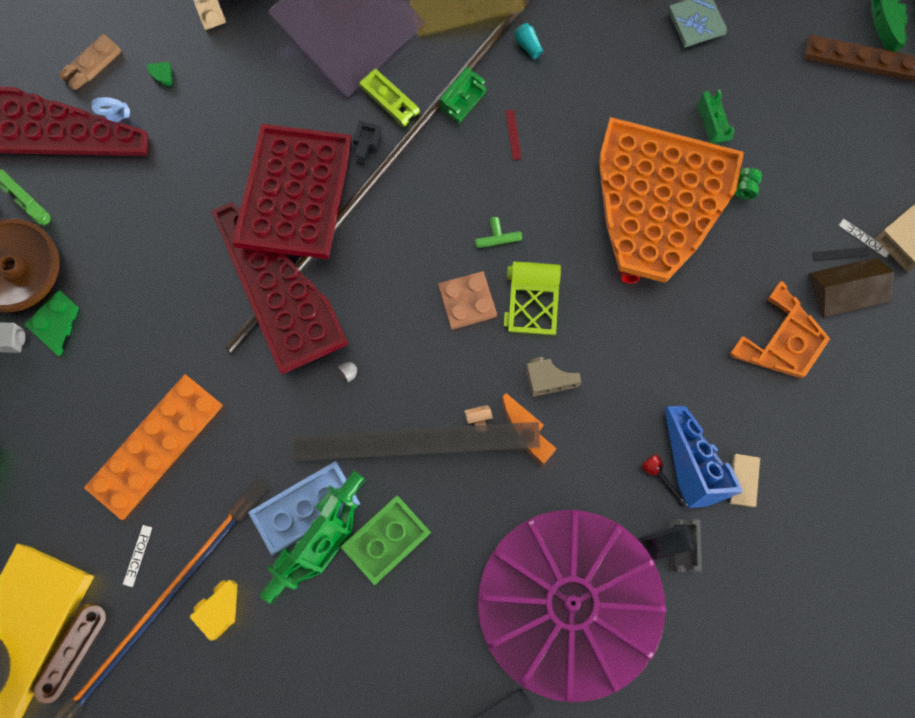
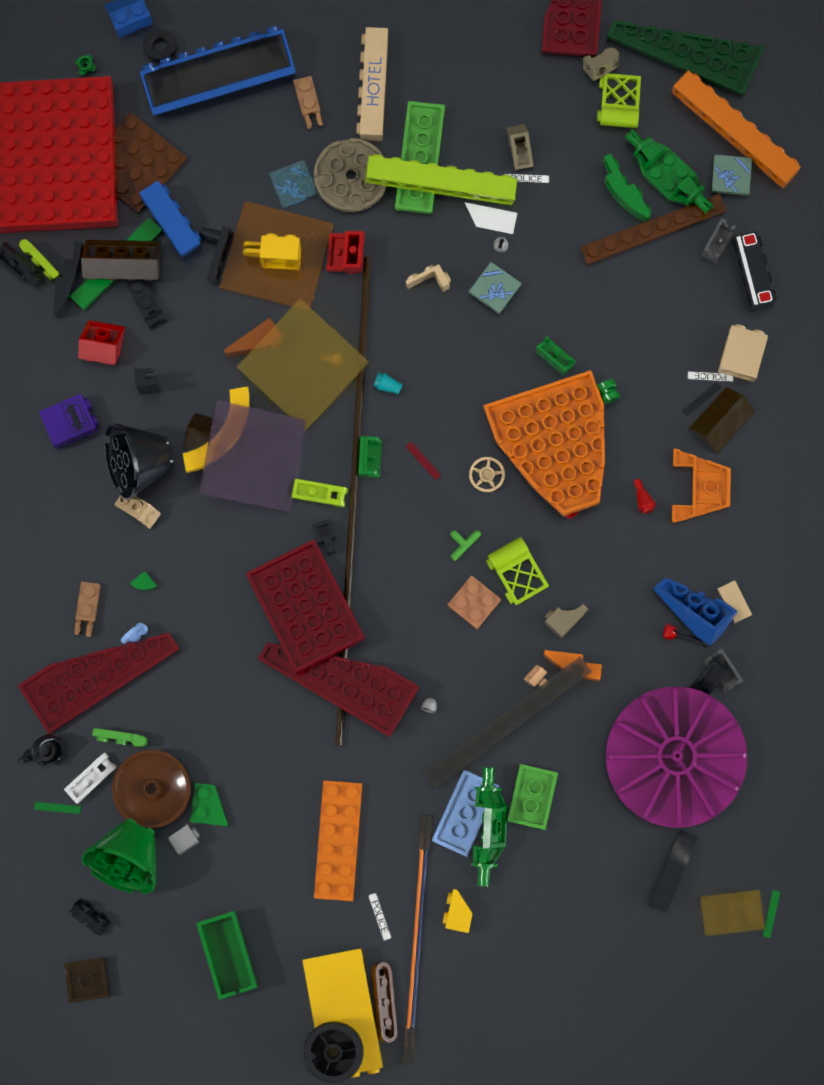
camera: 30 degrees left, 5 degrees up
none -> tan wheel [469,457,505,493]
none -> red cone [633,479,657,514]

